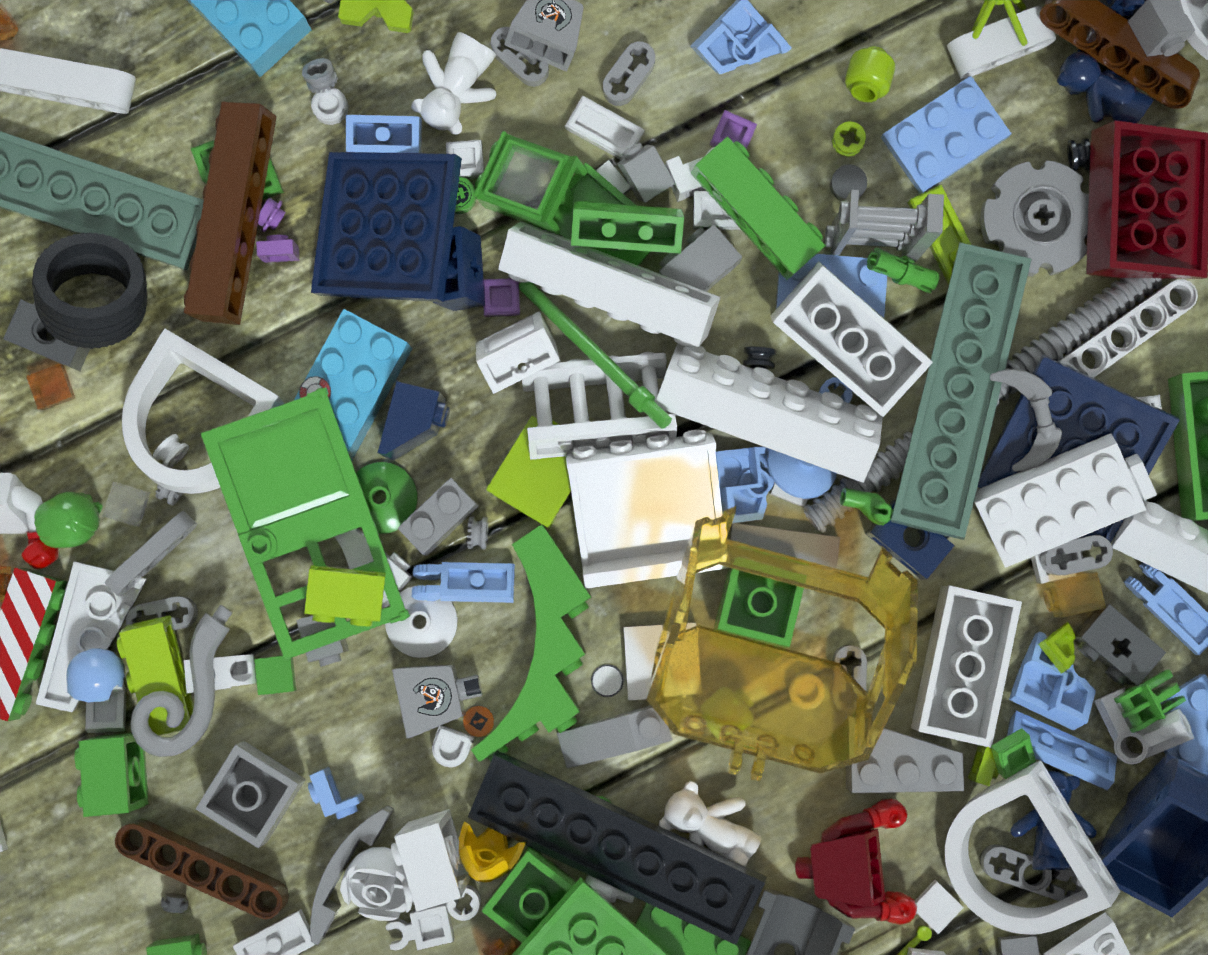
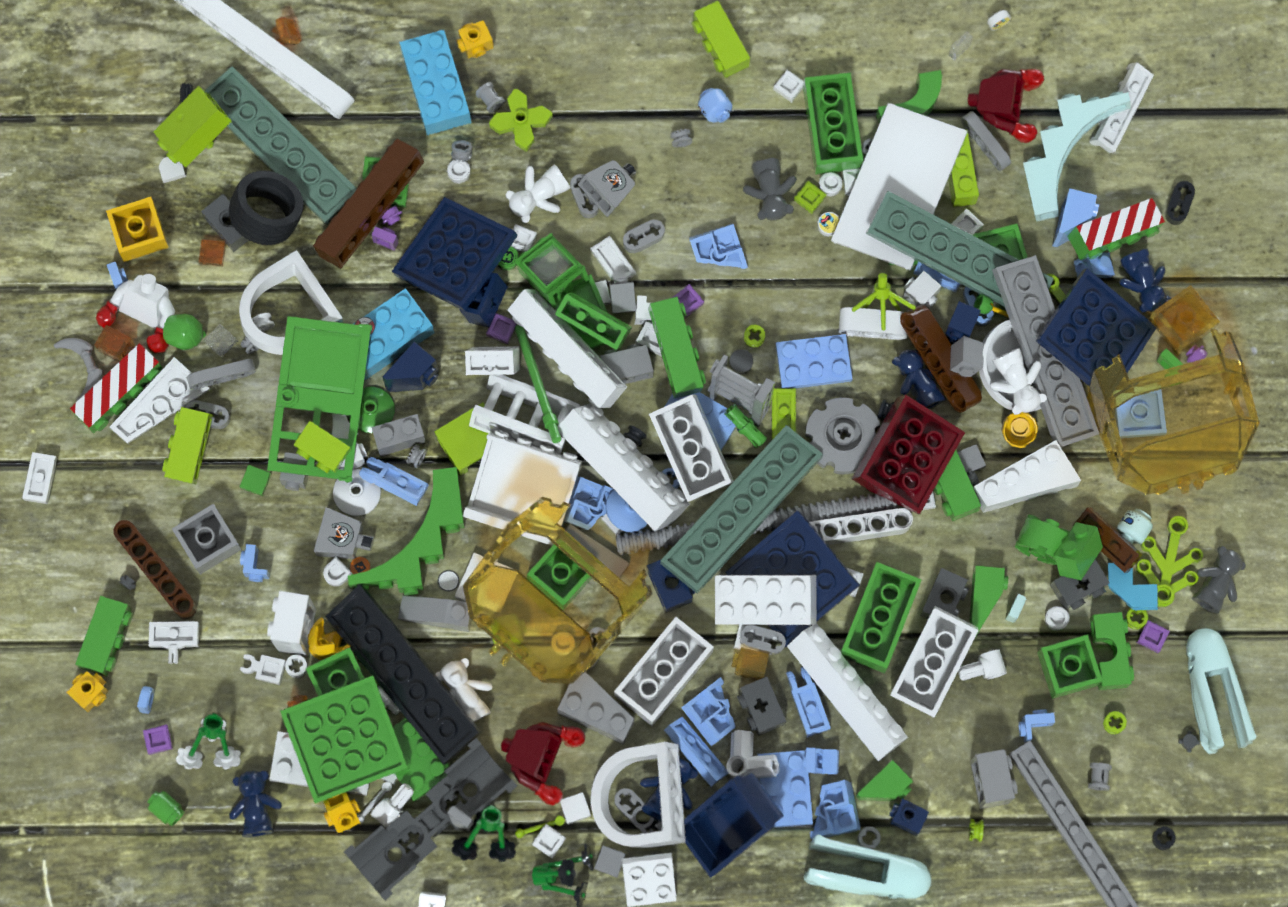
camera: 20 degrees right, 10 degrees down
light blue hair [66,648,125,703] -> none
bright green brick [74,732,149,817] -> none
white bracket [85,683,127,733] -> none
light grey plant [131,605,233,757] -> none
white leg [184,654,256,693] -> none
light grey slope [310,805,394,946] -> none
white cylinder [340,847,413,921] -> none
light blue brick [346,115,422,153] -> none
bright green arm [840,488,893,525] -> none
lime head [845,46,895,103] -> none
lime plate [968,745,999,786] -> none
light grey piece [990,369,1062,471] -> none
bright green tile [991,728,1036,779] -> none
lime tile [1038,622,1076,673] -> none
bright green arm [1114,669,1186,733] -> none
white tile [1125,454,1157,500] -> none

